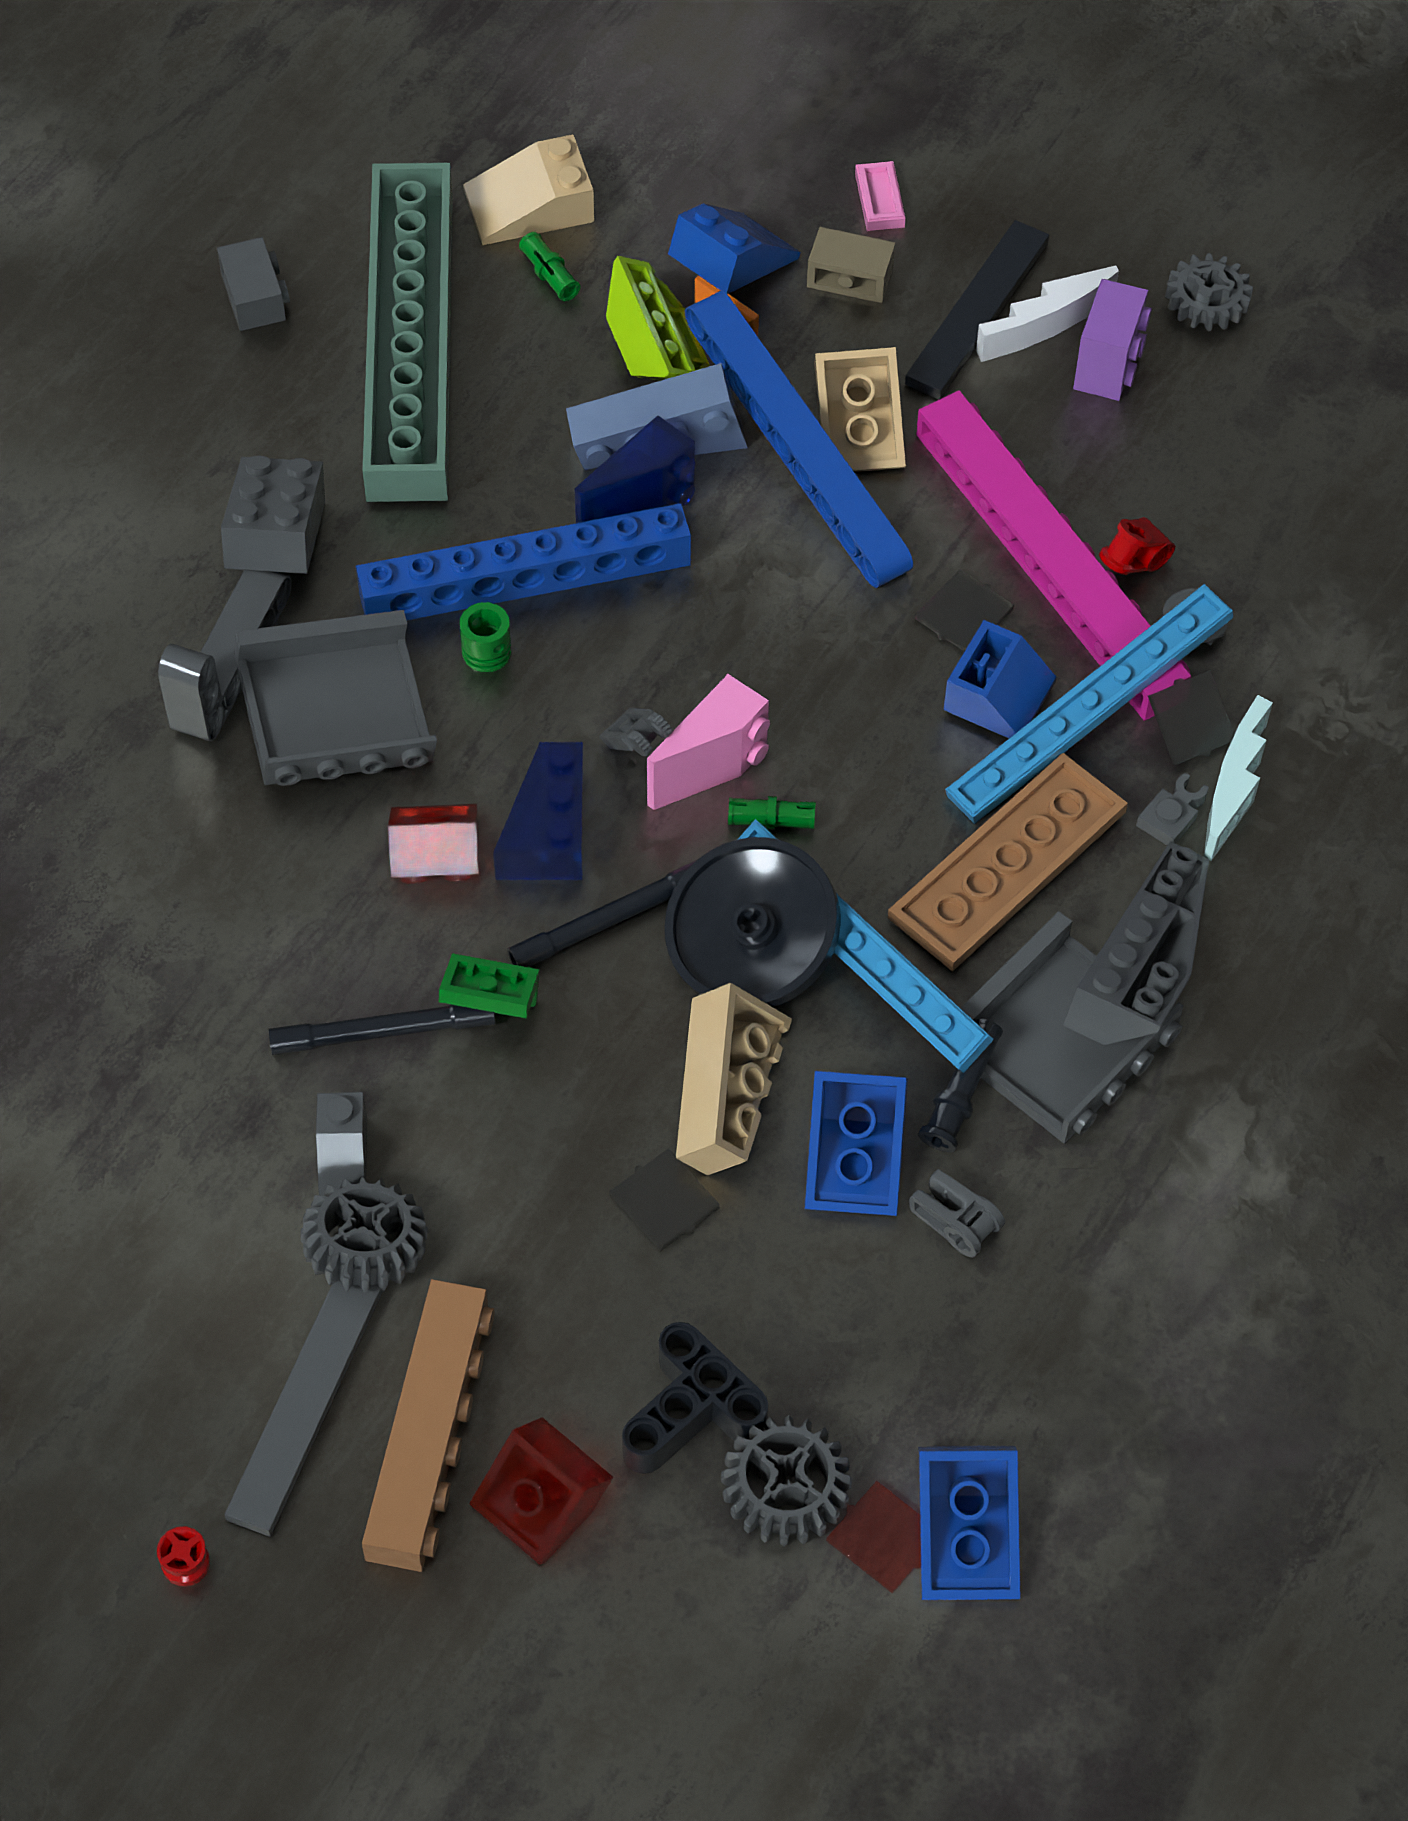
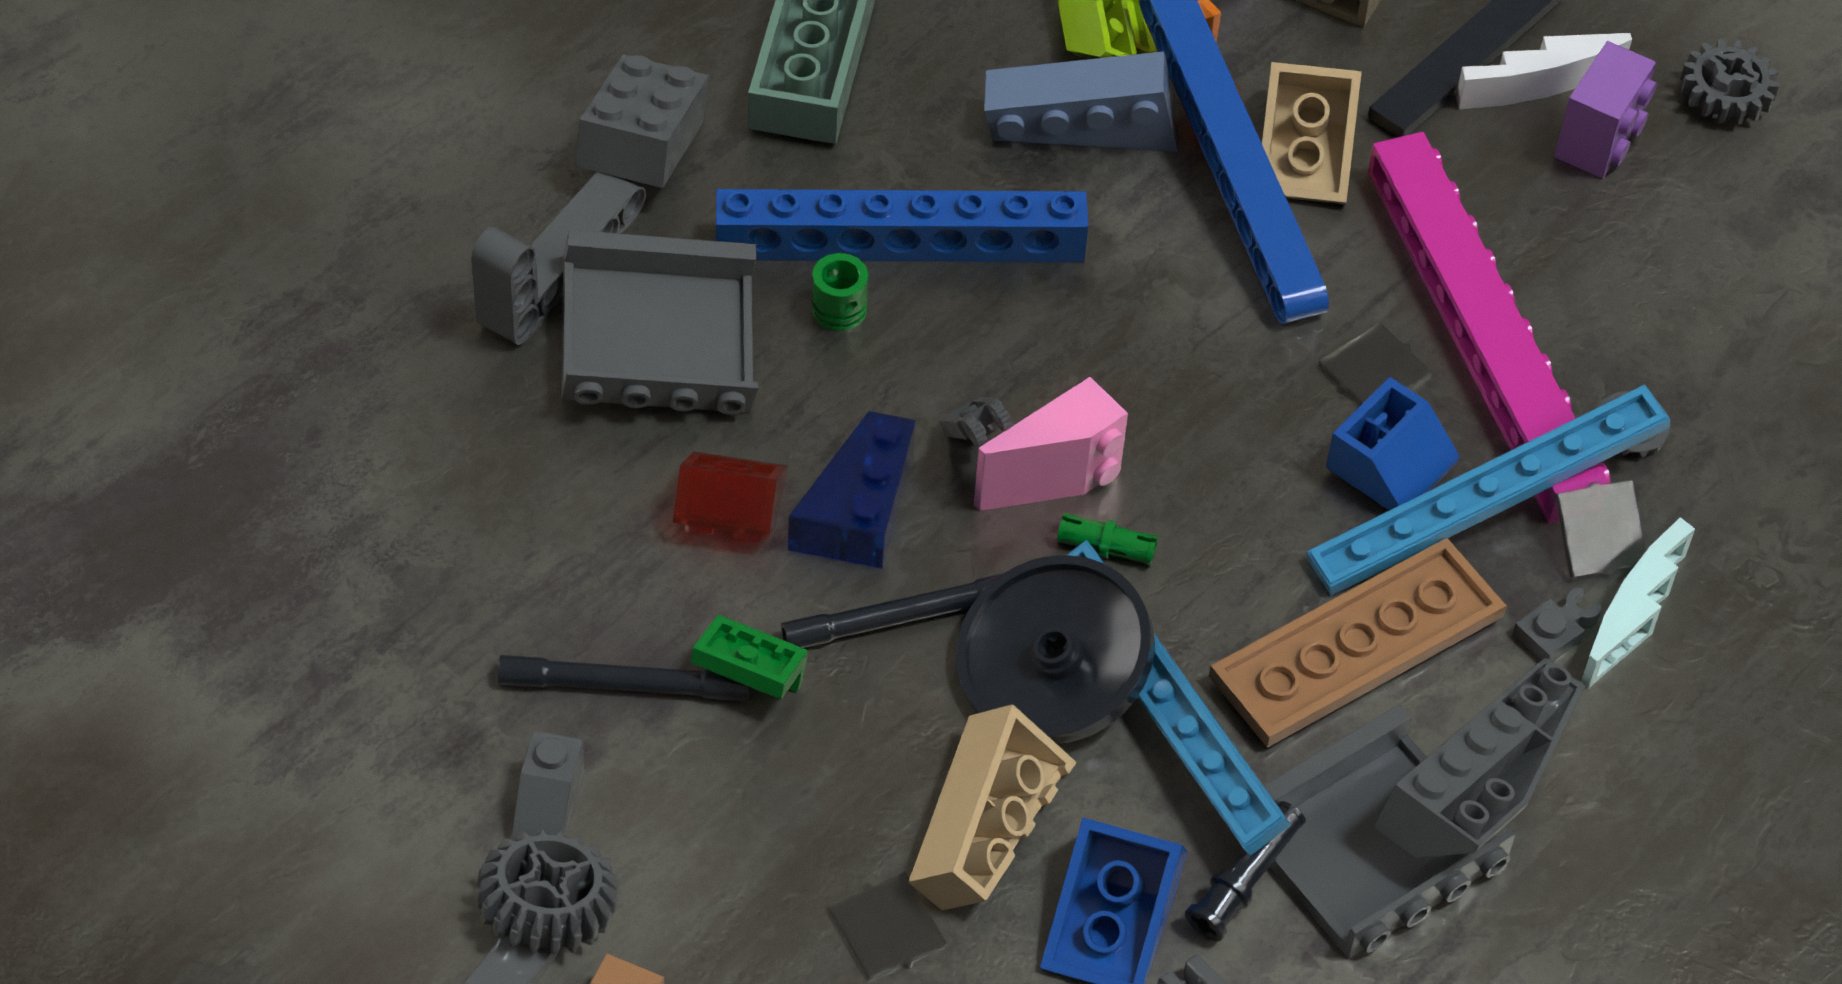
camera: 10 degrees right, 5 degrees down
clear blue slope [574,416,695,523] -> none
red piece [1099,517,1176,575] -> none

